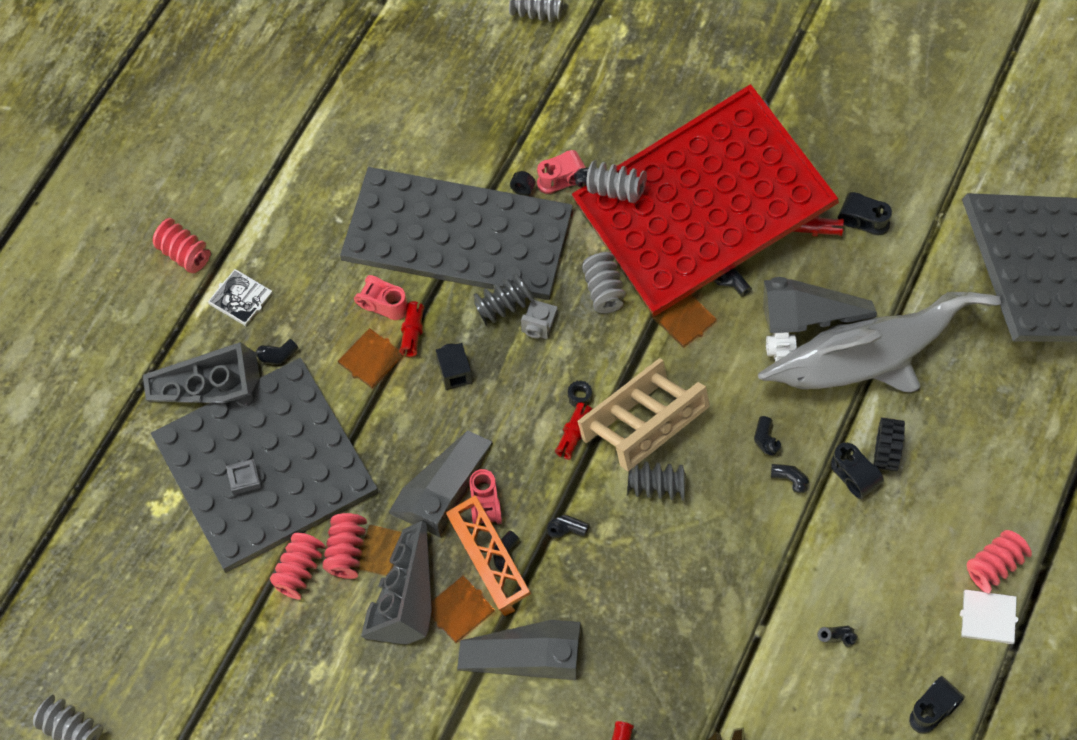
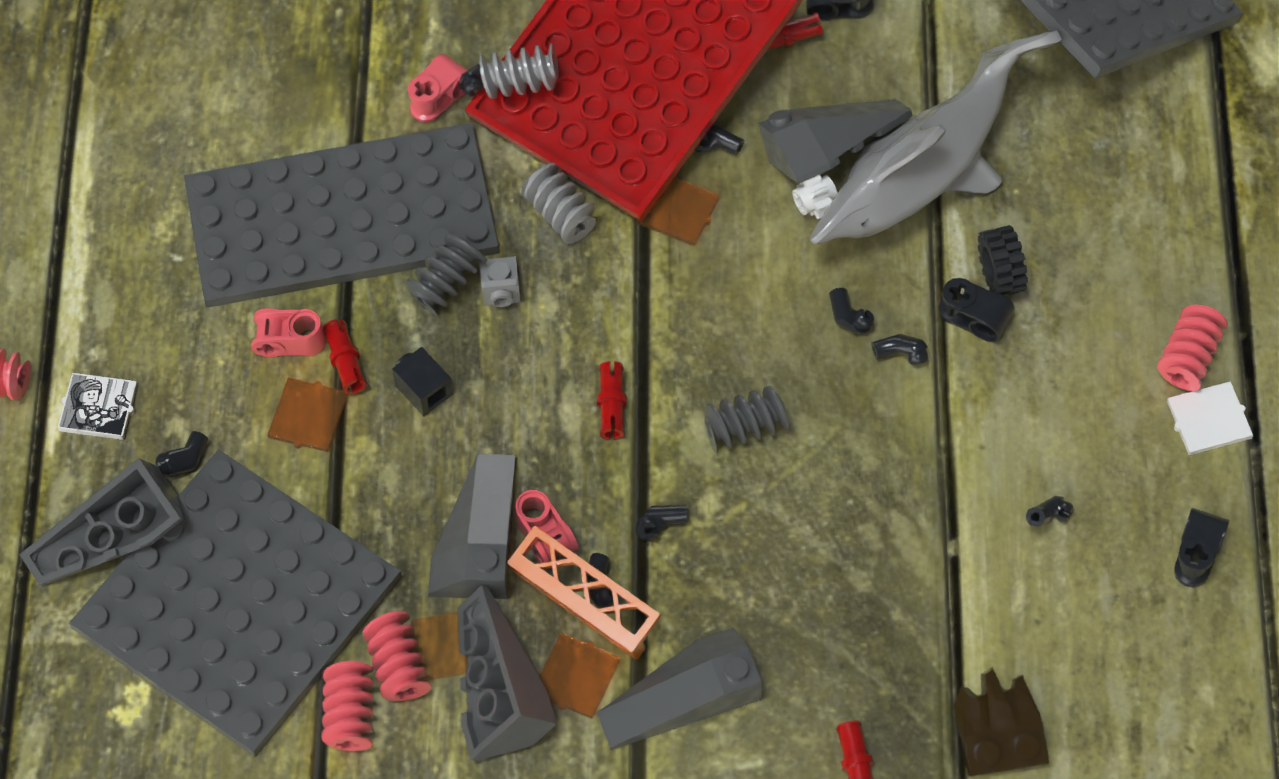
camera: 25 degrees left, 0 degrees up
flat silver tile [226,459,261,495] -> none
black axle [510,171,536,196] -> none
black axle [568,380,592,407] -> none
tan fence [578,358,710,471] -> none

